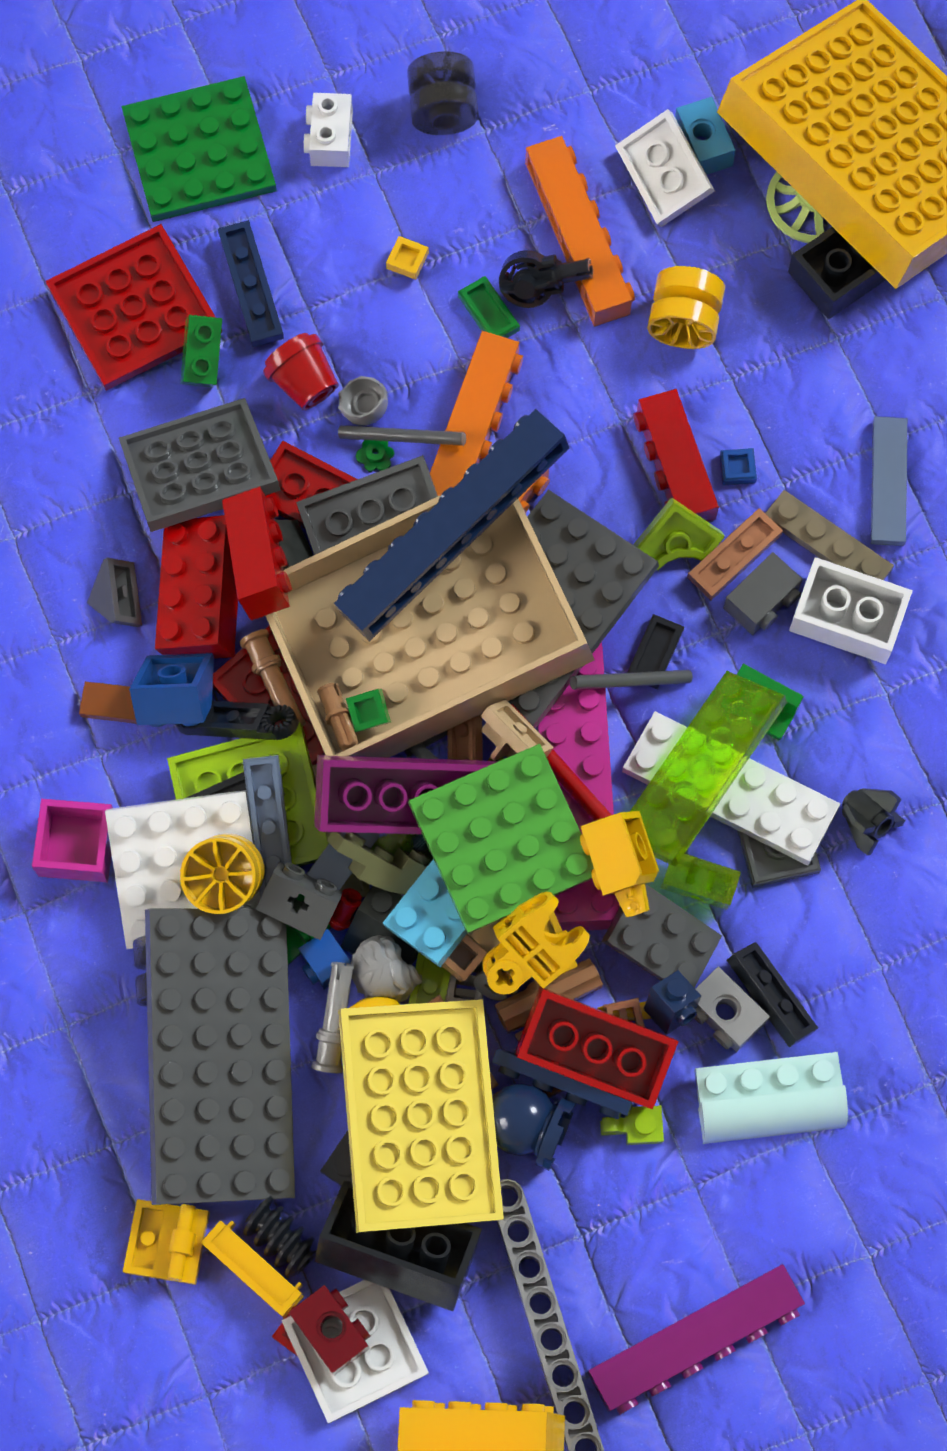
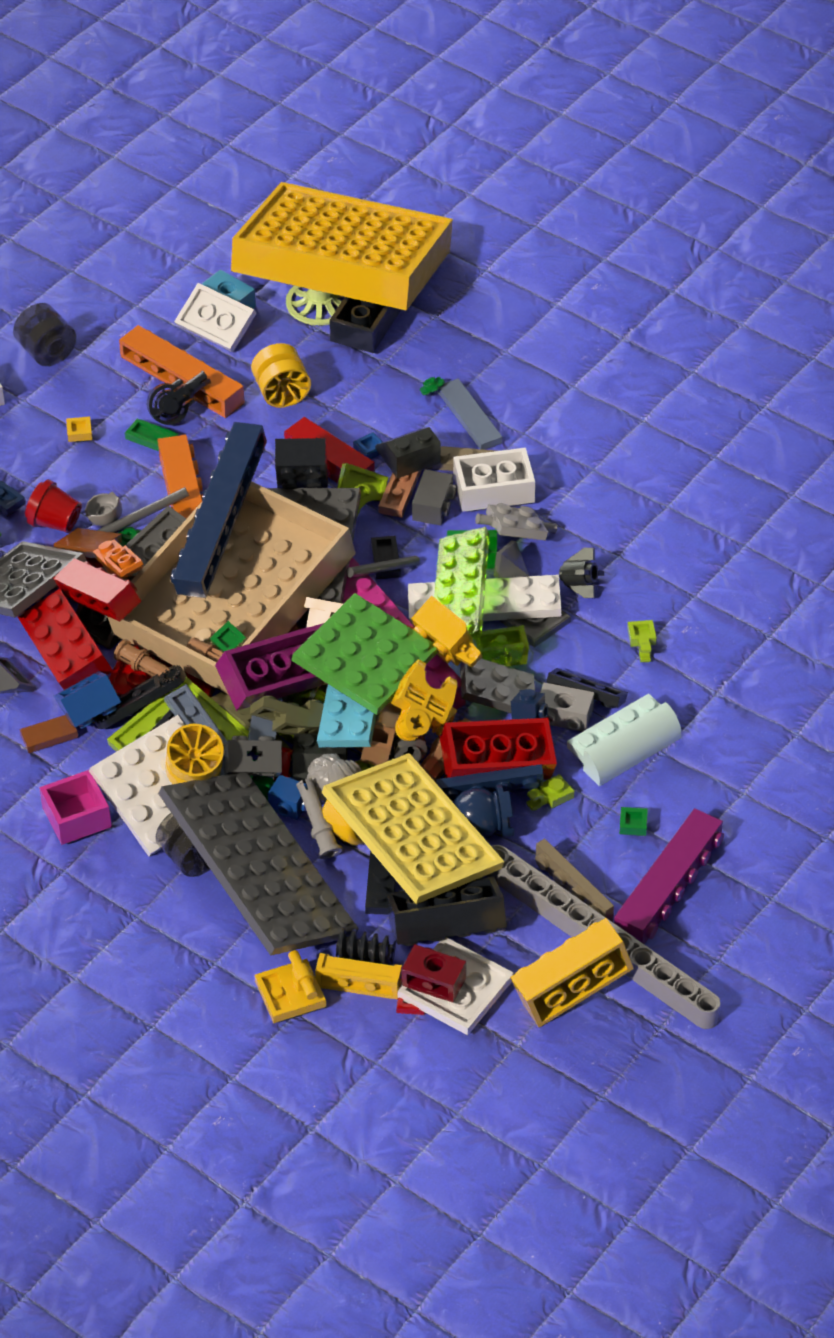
camera: 30 degrees left, 25 degrees down
none -> dark orange tile [54,528,122,559]
none -> orange slope [93,539,144,580]
none -> black brick [275,438,328,489]
none -> pearl dark grey slope [375,427,441,479]
none -> green plant [420,377,445,395]
none -> light grey plate [475,503,557,541]
none -> dark grey slope [494,540,529,578]
none -> dark tan plate [535,838,614,922]
none -> green plate [619,807,648,836]
none -> lime plate [627,620,656,662]

